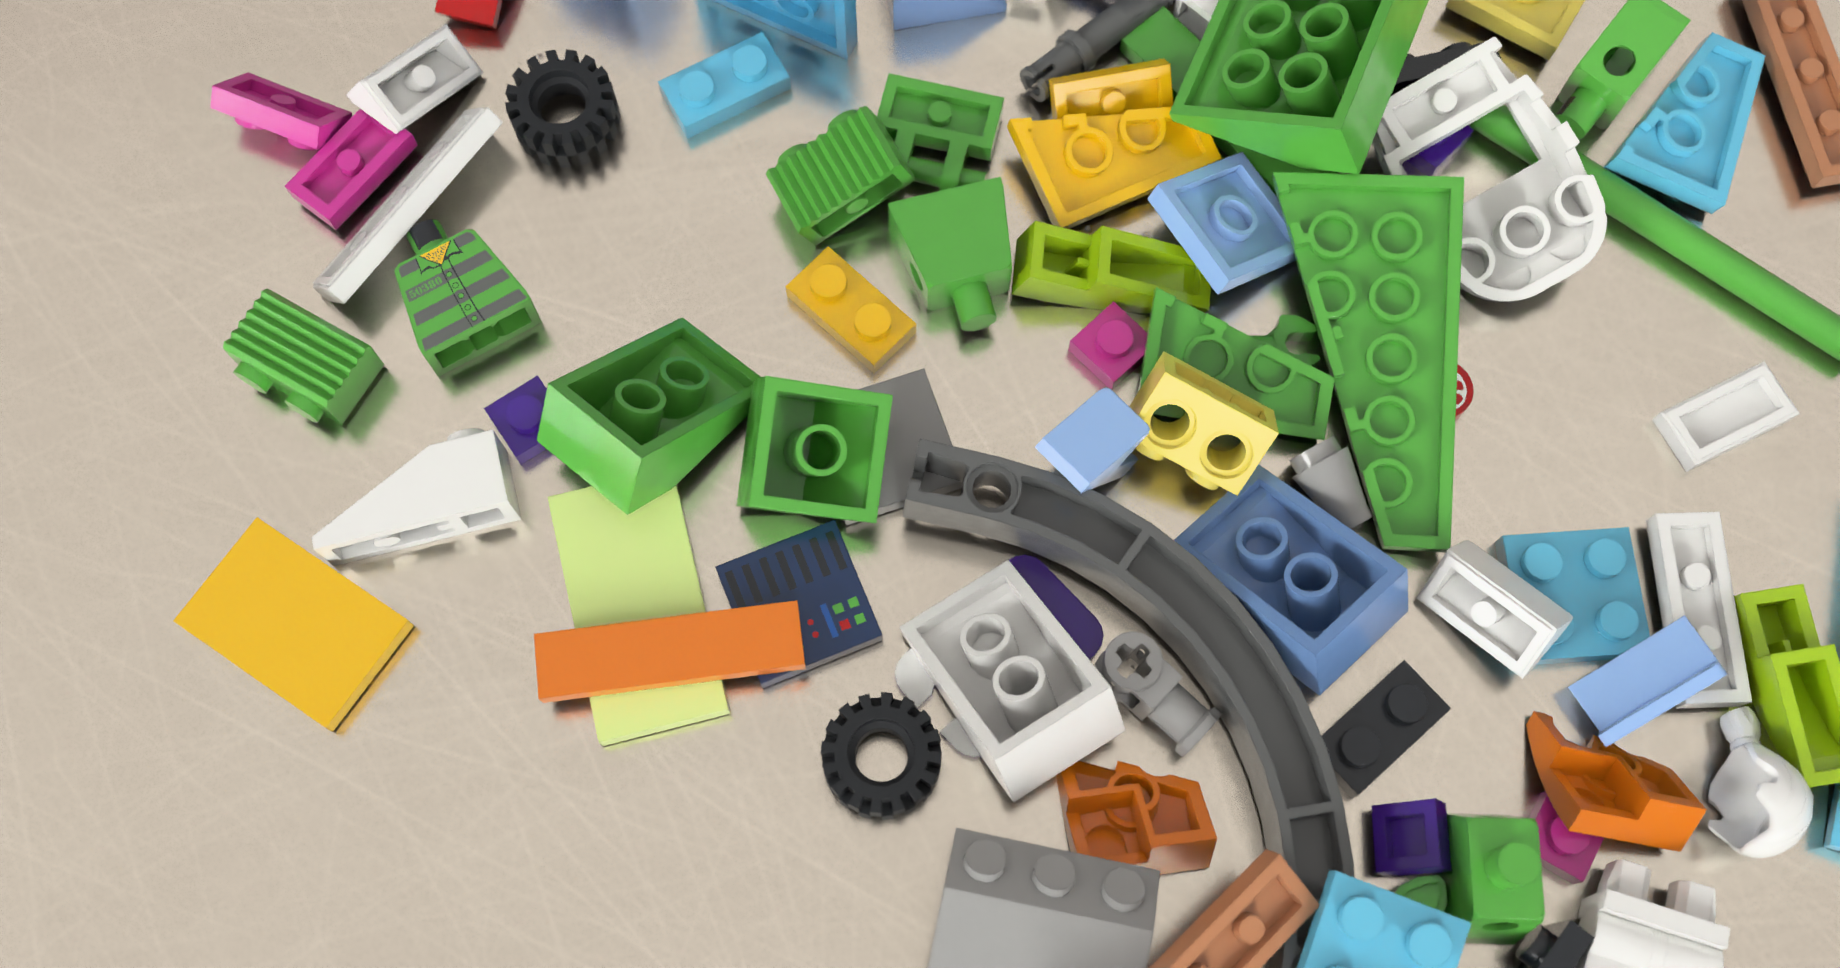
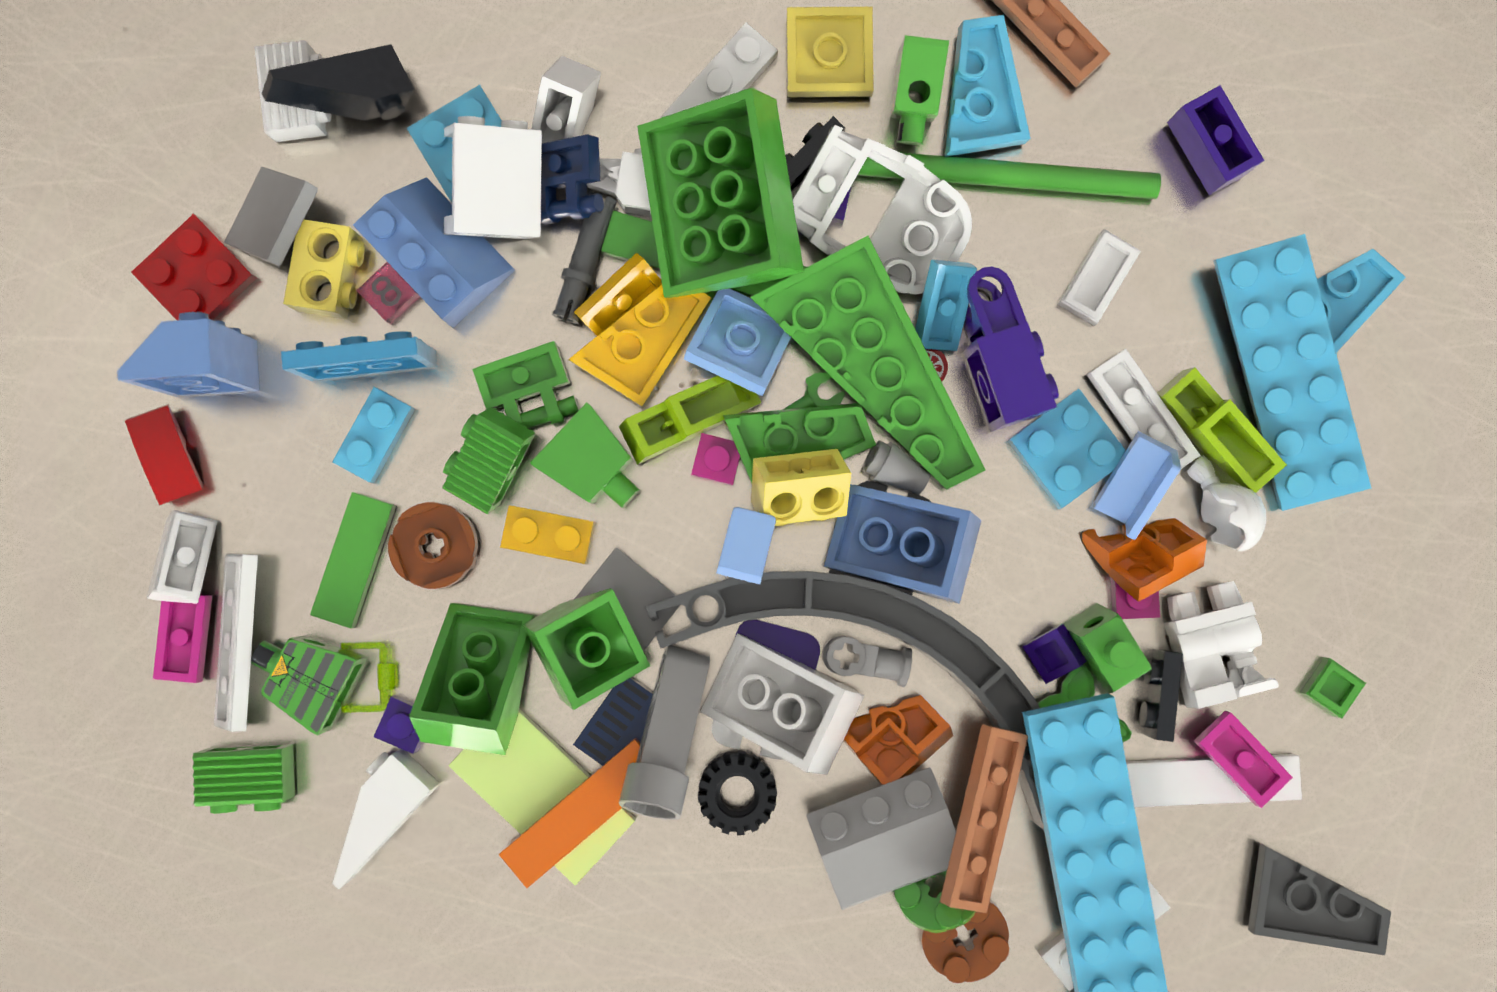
camera: 30 degrees left, 15 degrees up
yellow tile [173,517,414,732] -> none
dark pink plate [210,72,352,150] -> none
black tyre [505,49,620,168] -> none
black plate [1322,660,1451,799] -> none
white slope [1417,540,1573,679] -> none
none -> bright green tile [310,492,396,629]
none -> clear neon green piece [340,641,396,713]
none -> dark orange plate [388,502,478,589]
none -> light grey beam [619,645,710,820]
none -> medium azure plate [915,259,977,351]
none -> dark purple brick [963,266,1059,433]

